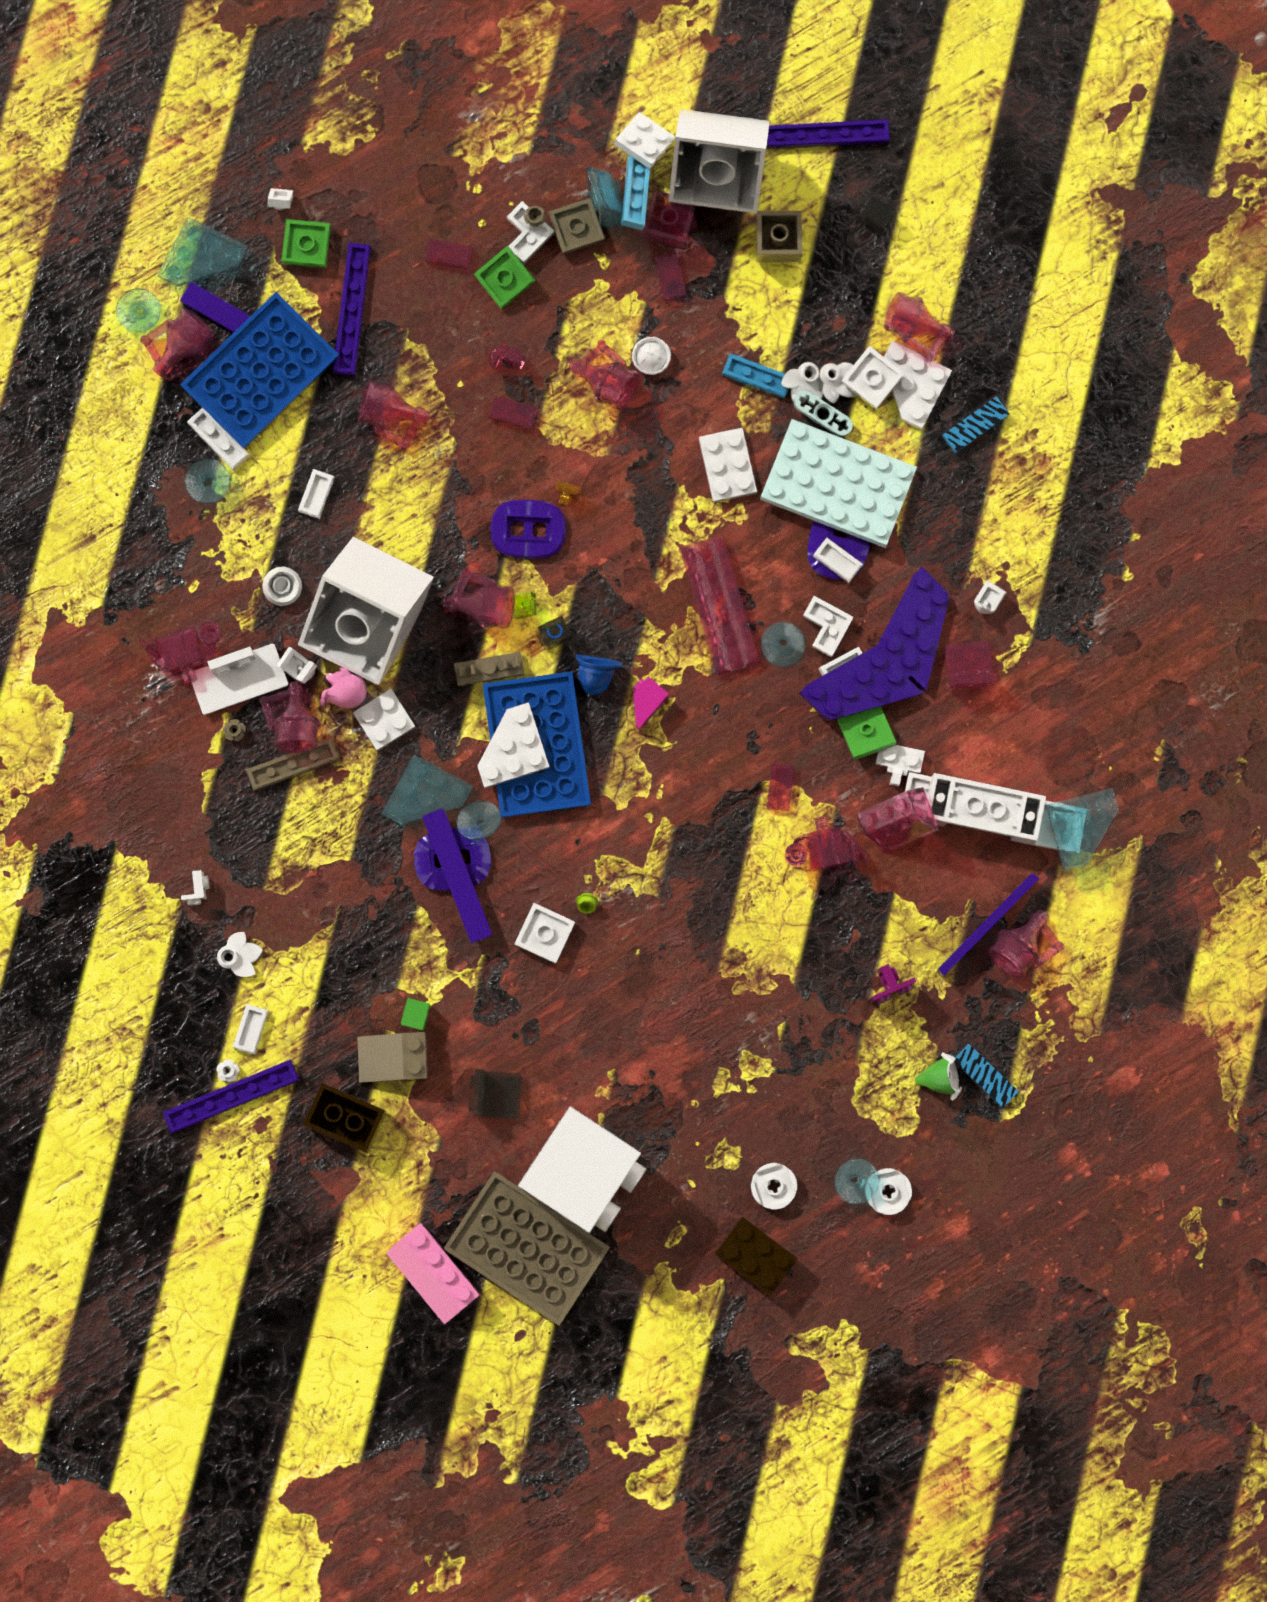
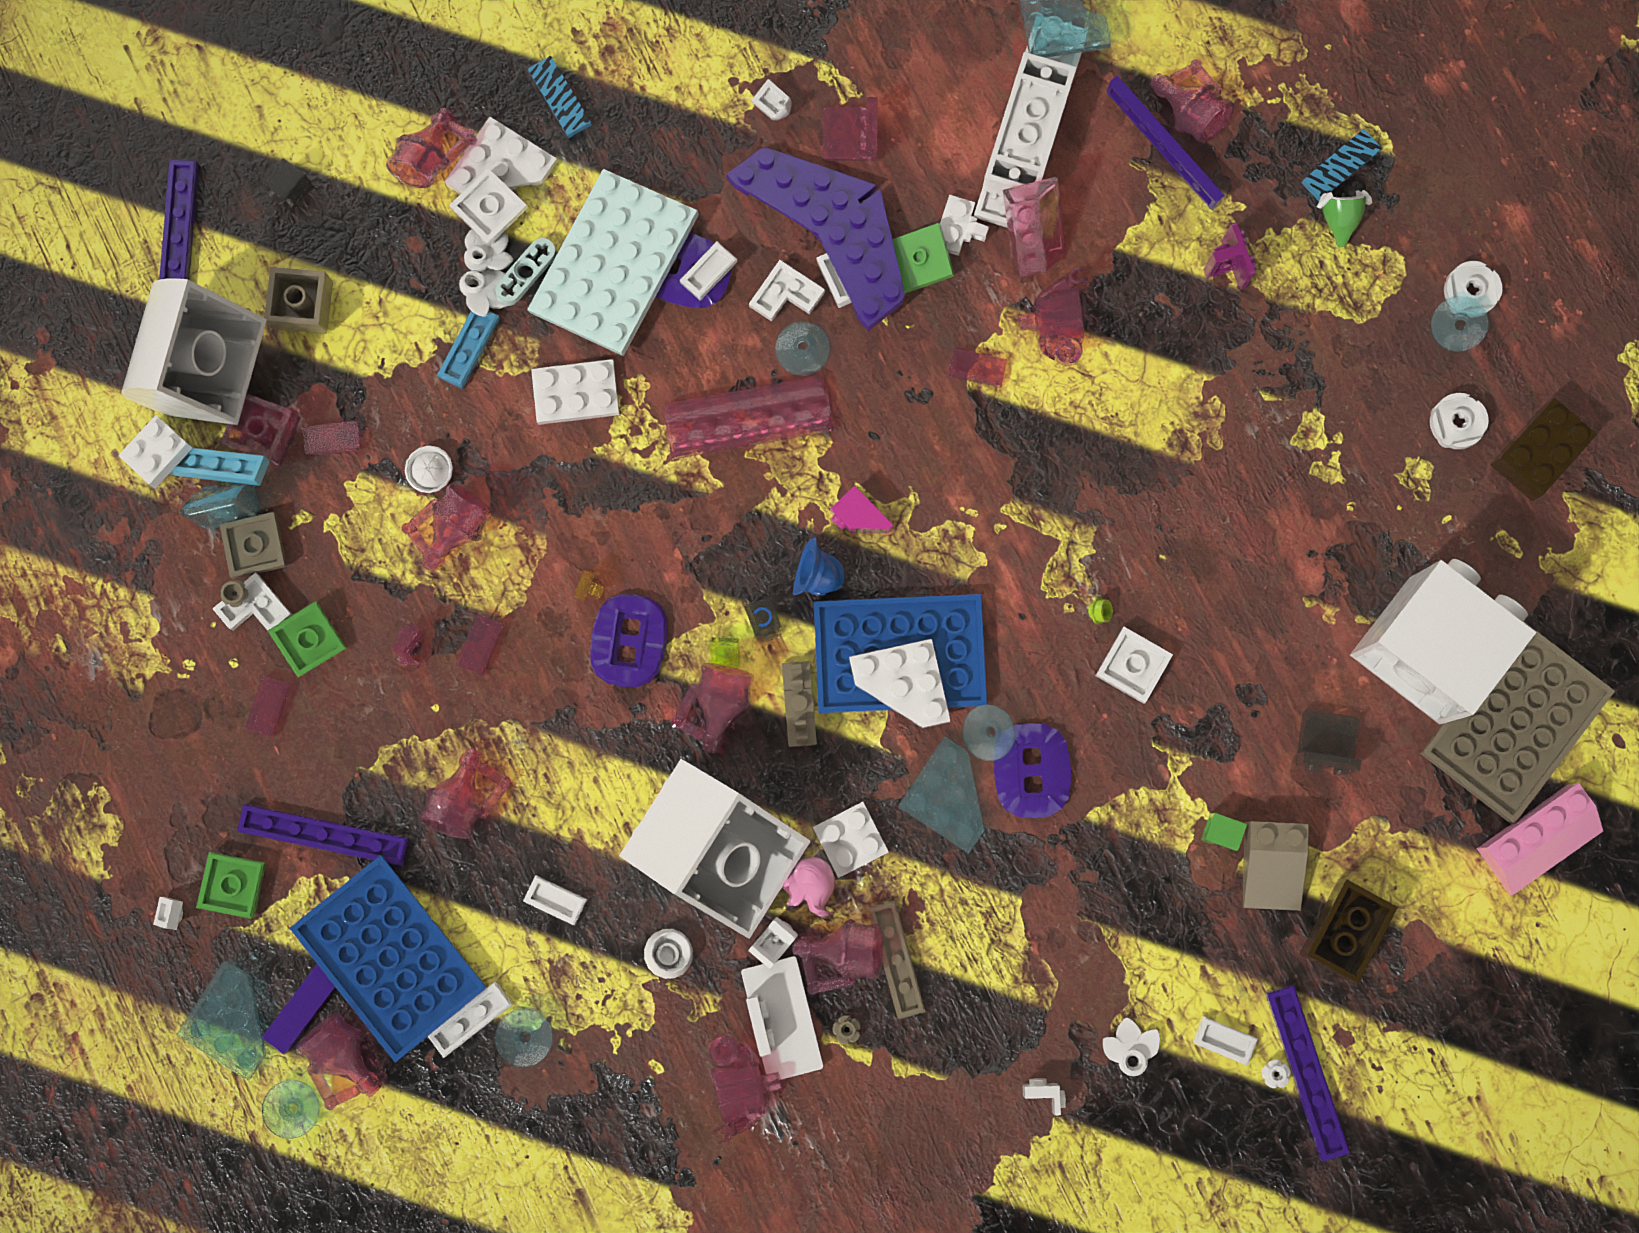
camera: 75 degrees left, 0 degrees up
dark purple tile [422,808,493,944] -> none

